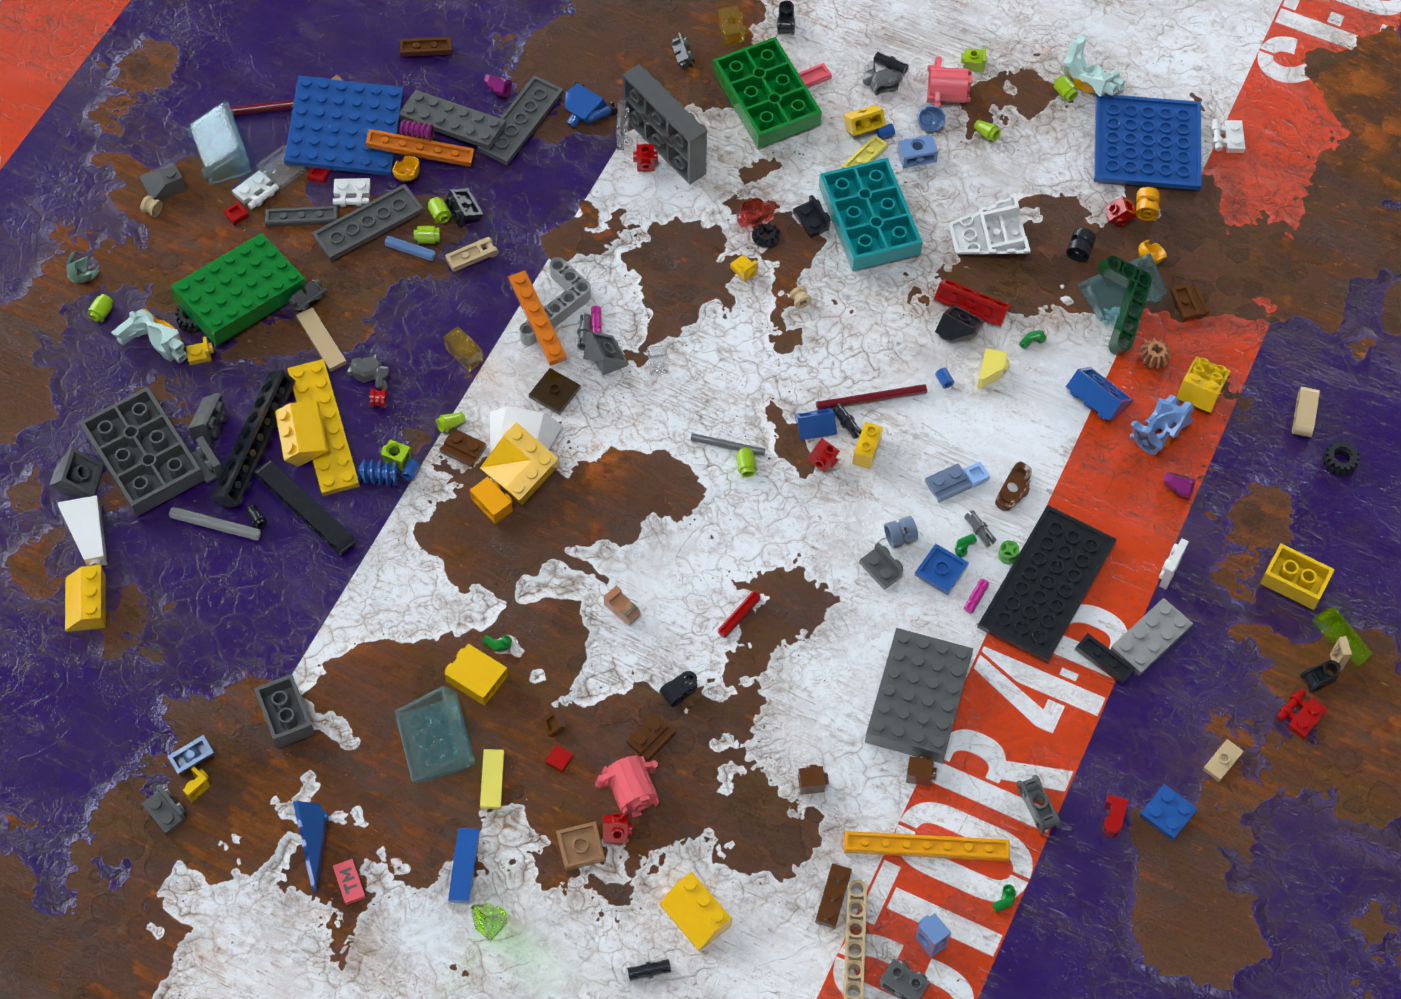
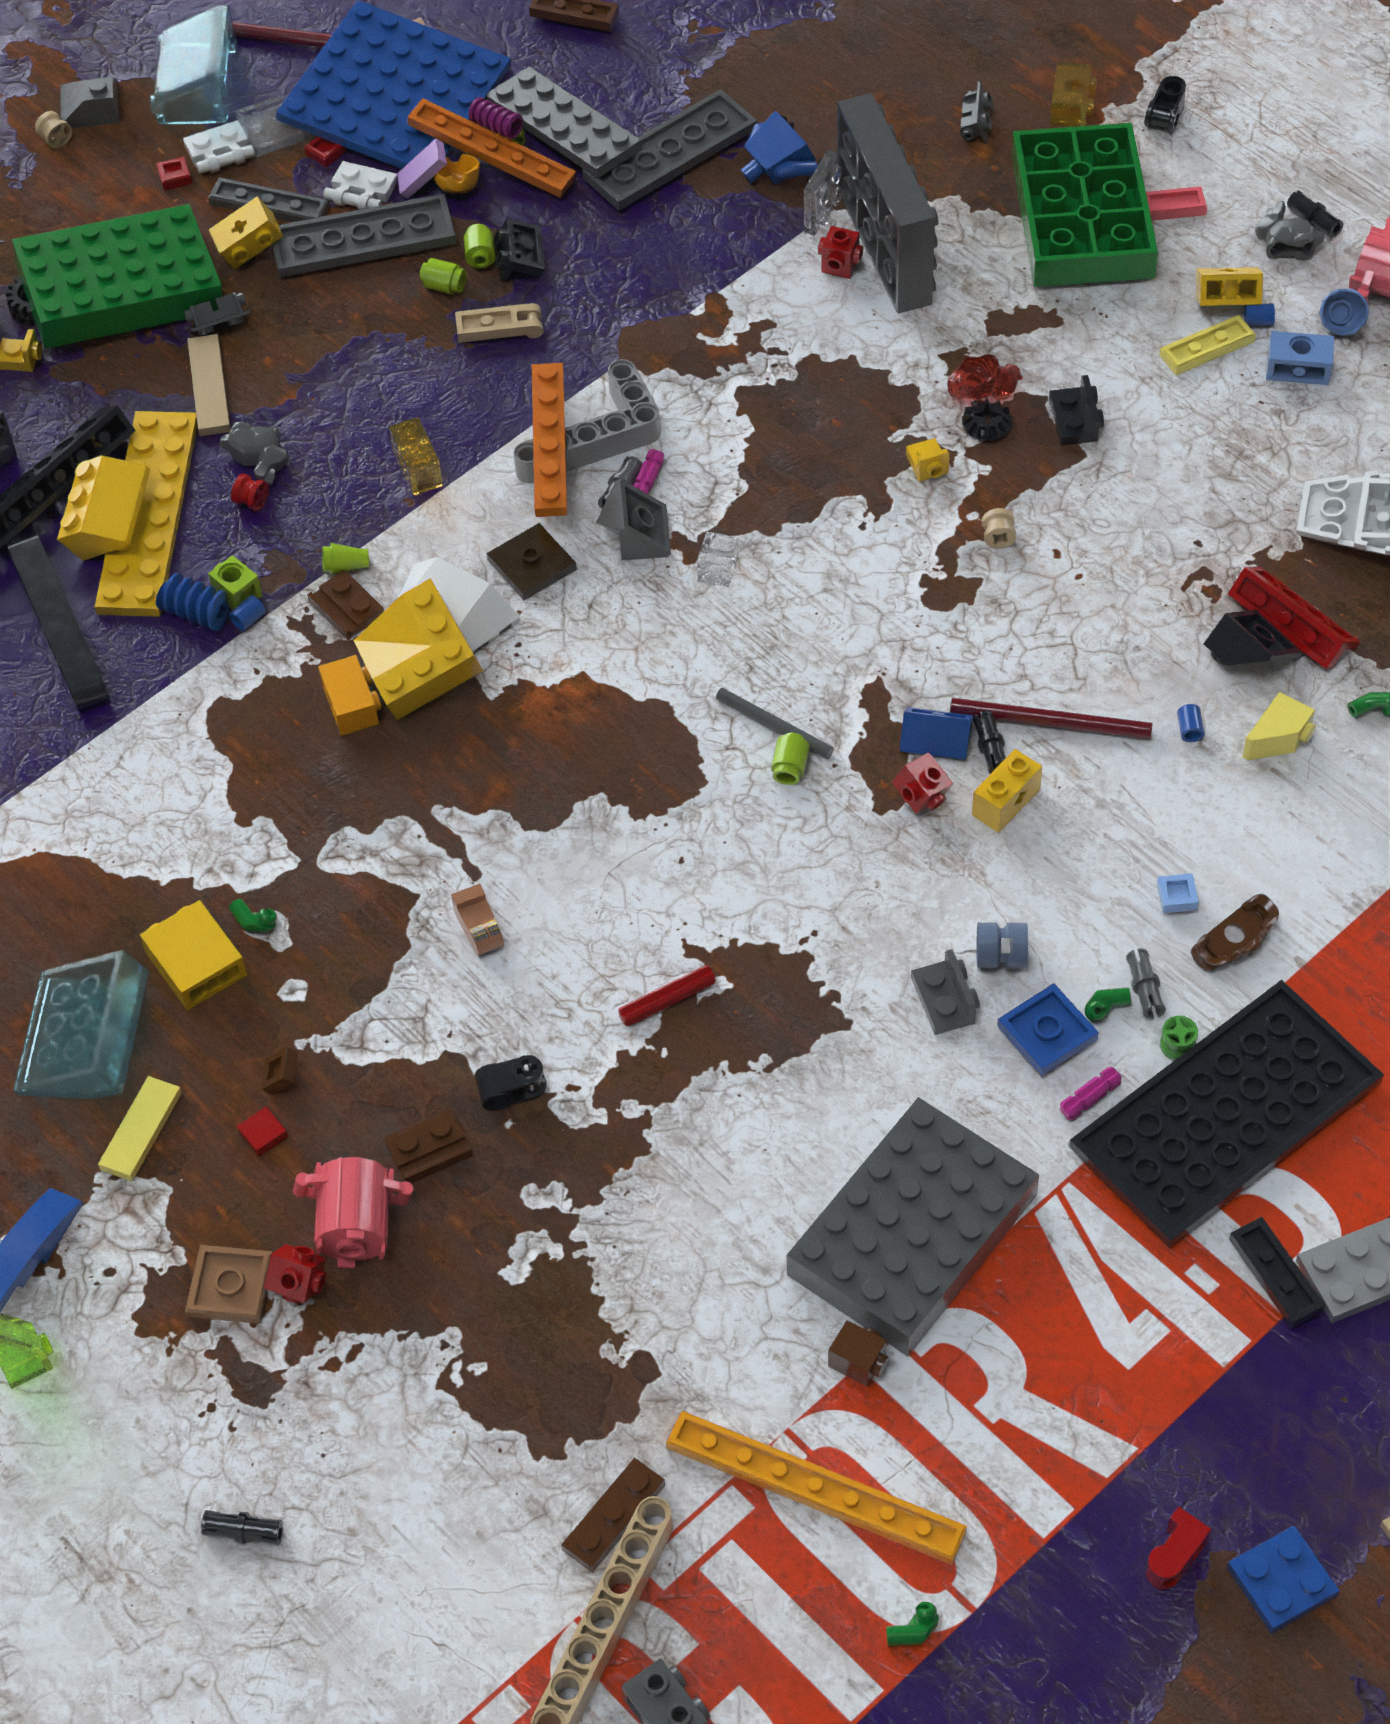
camera: 25 degrees right, 5 degrees down
medium blue axle [384,236,436,261] -> none
magenta rock [484,74,513,97] -> none
yellow slope [659,871,732,951] -> none
reddish brown brick [798,764,829,795] -> none
teal brick [819,158,923,271] -> none
medium blue brick [915,913,951,958] -> none
sand blue plate [925,463,972,503] -> none
dark grey piece [1016,774,1061,834] -> none
none -> yellow brick [209,196,283,269]
none -> lavender tile [397,139,447,199]

